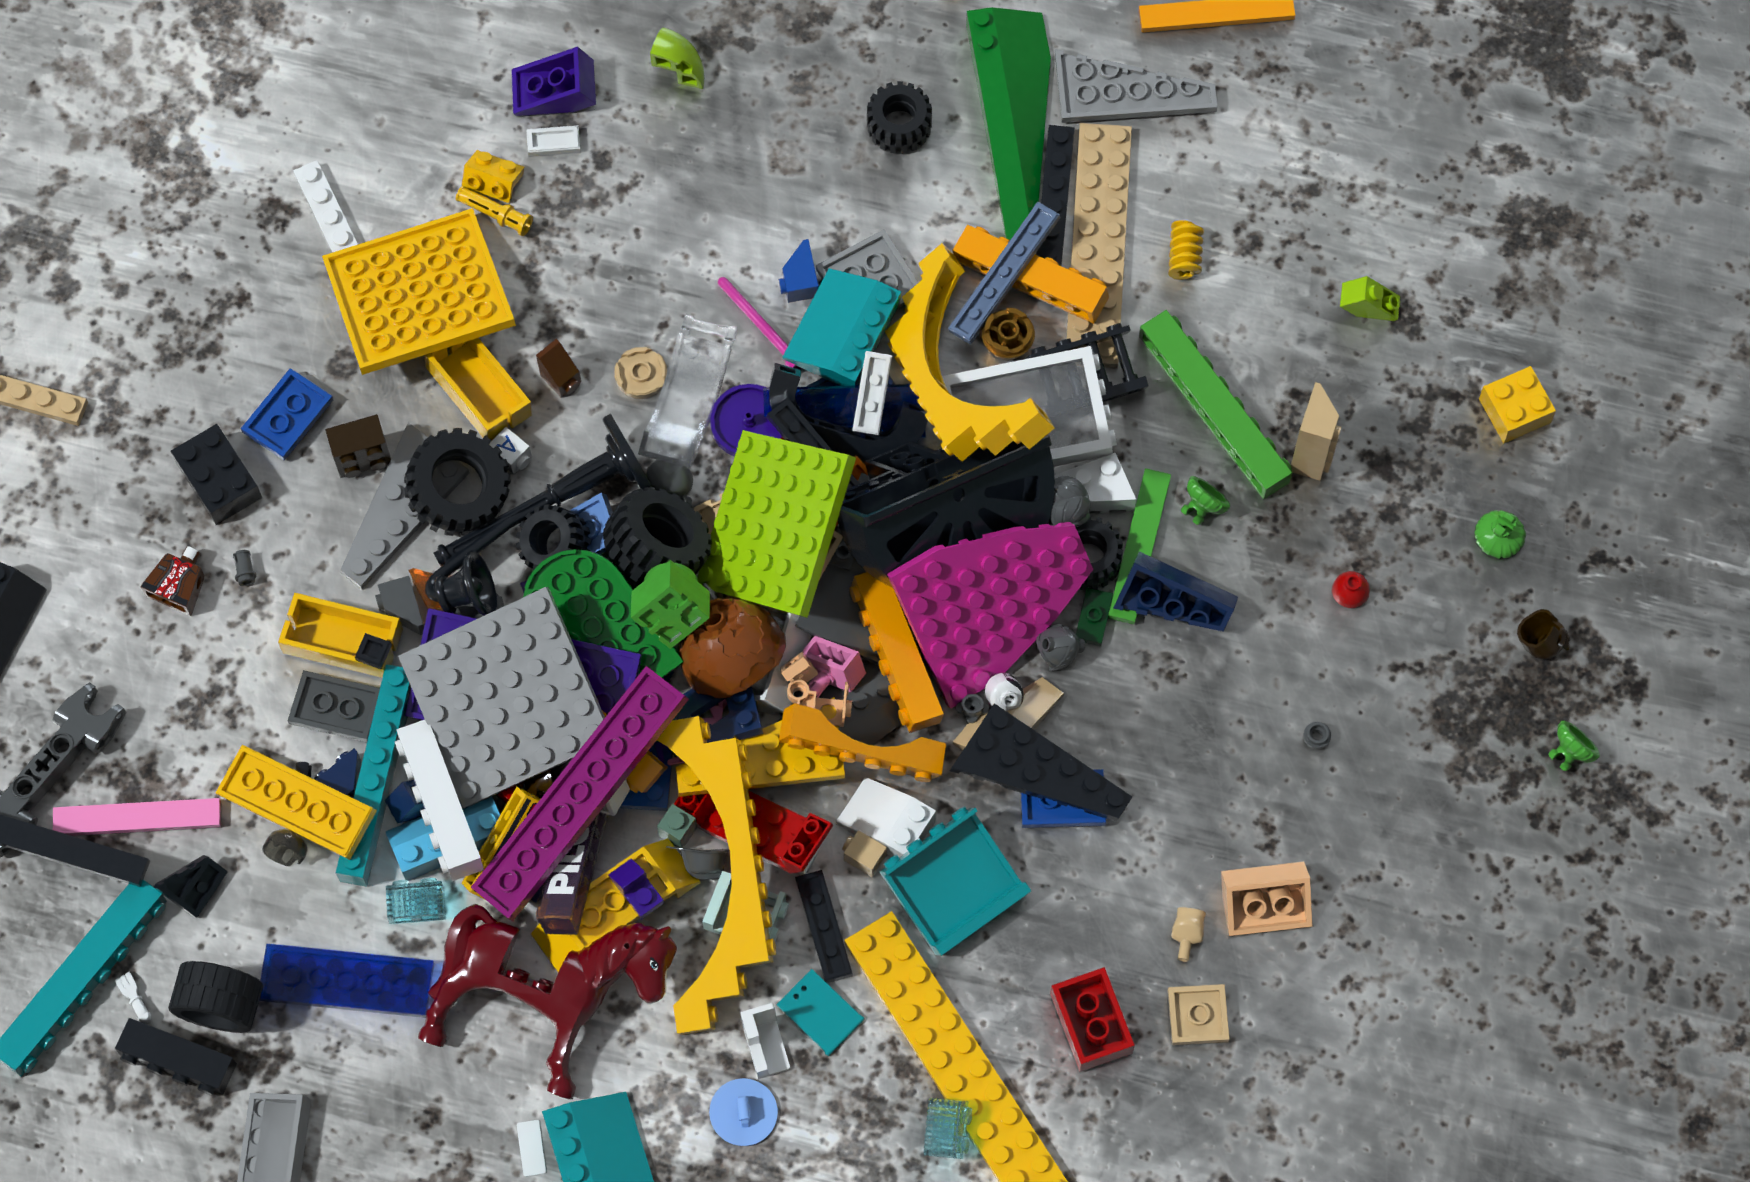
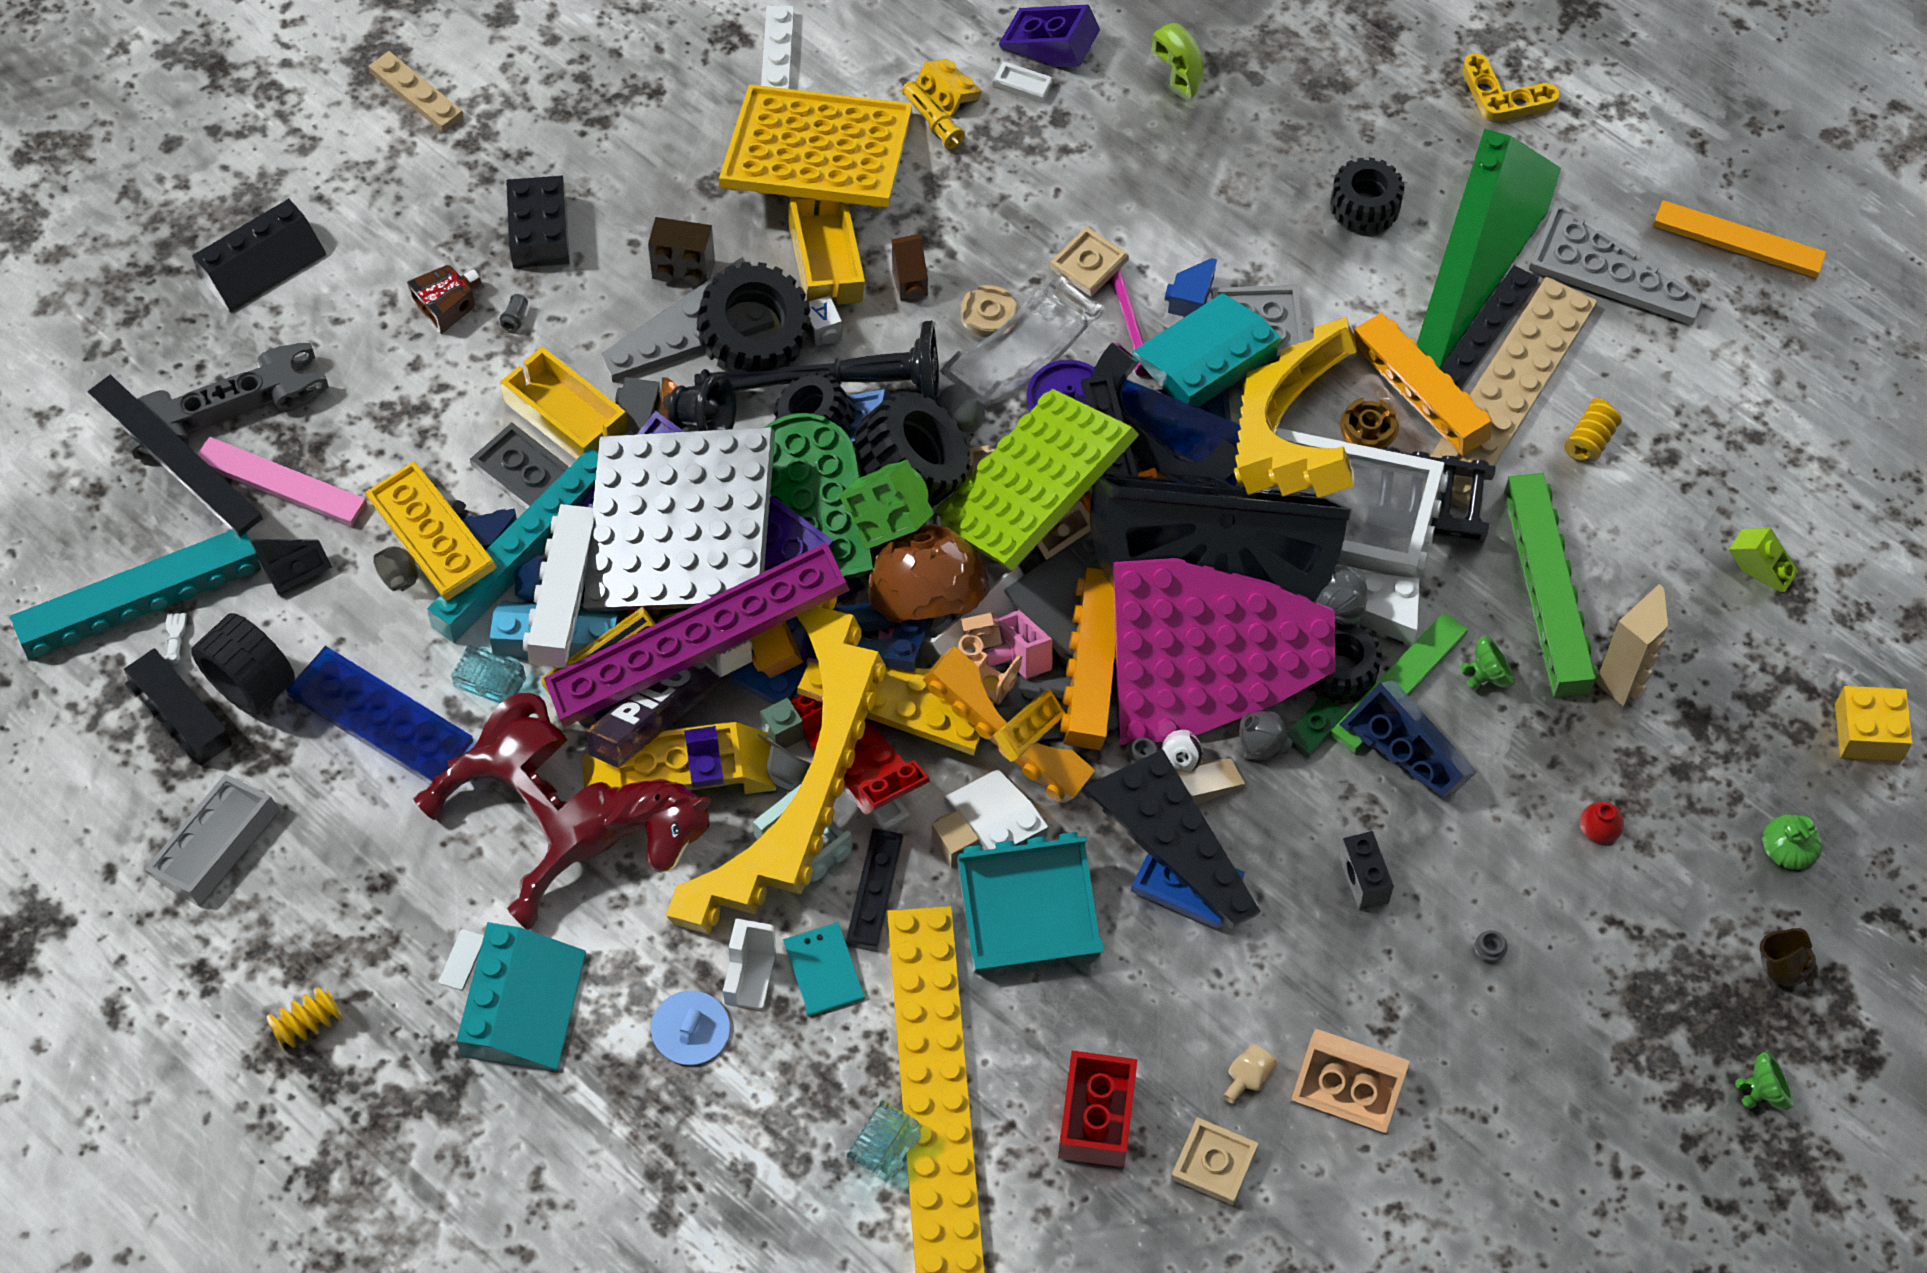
camera: 25 degrees right, 10 degrees down
blue plate [241,368,333,461] -> none
black tile [355,633,392,669] -> none
white tile [852,351,892,435] -> none
sand blue tile [948,202,1060,345] -> none
none -> yellow tile [993,689,1065,762]
none -> tan plate [1048,226,1129,297]
none -> black brick [1338,831,1394,910]

